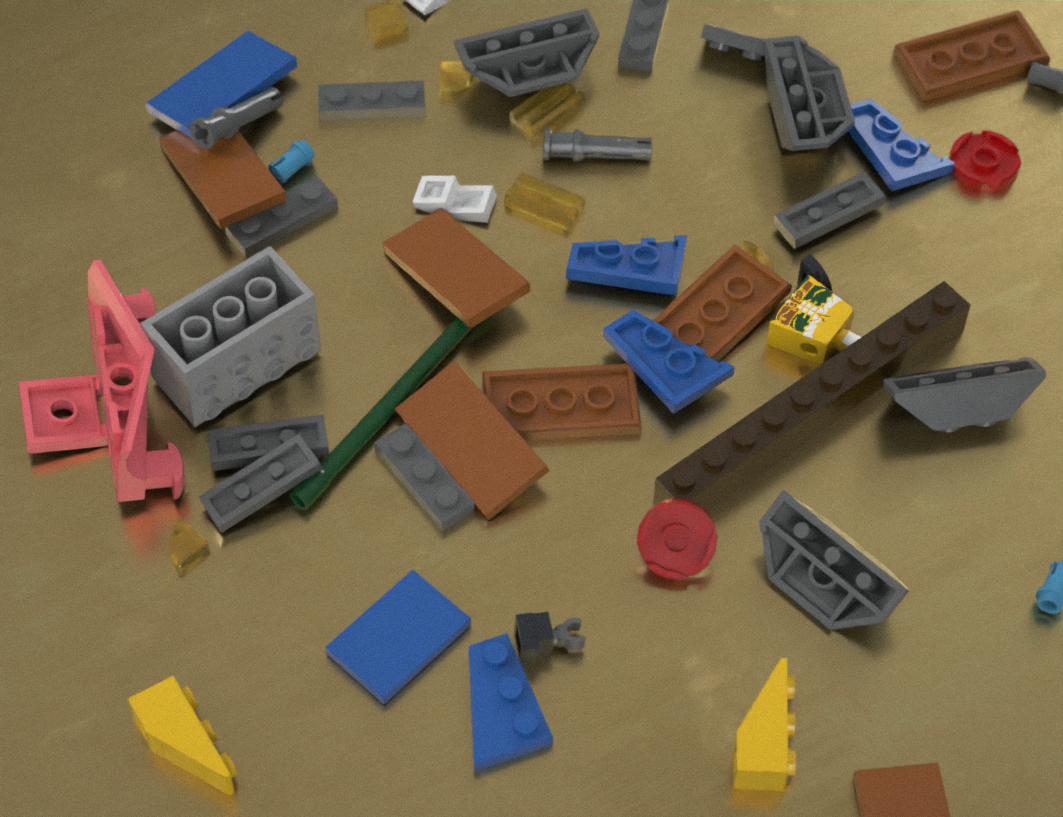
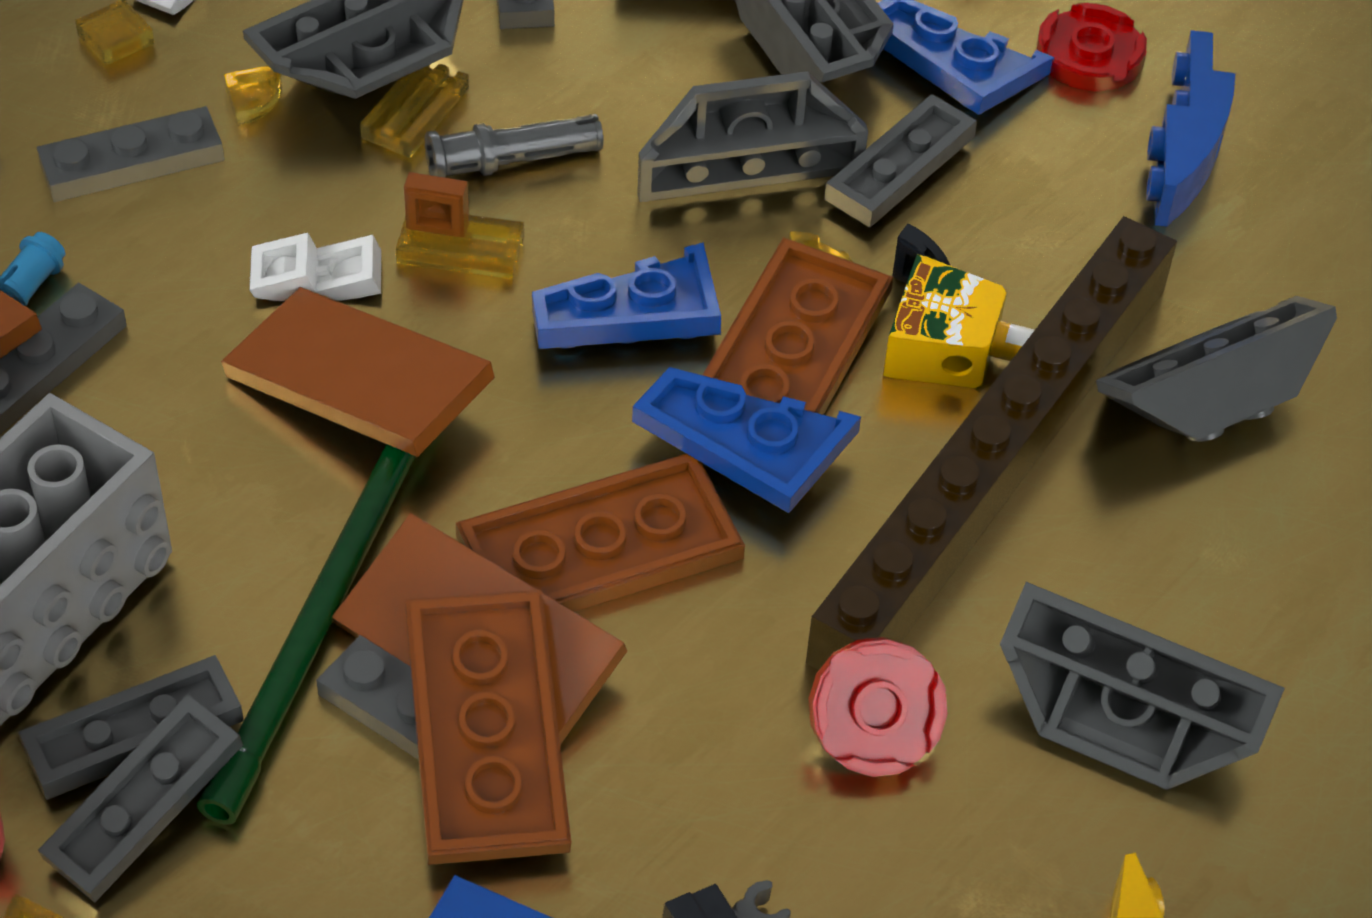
camera: 20 degrees left, 5 degrees down
none -> dark orange tile [404,172,469,238]
none -> dark orange tile [405,589,572,865]
none -> dark grey wedge [637,71,868,202]
none -> blue slope [1146,30,1236,227]

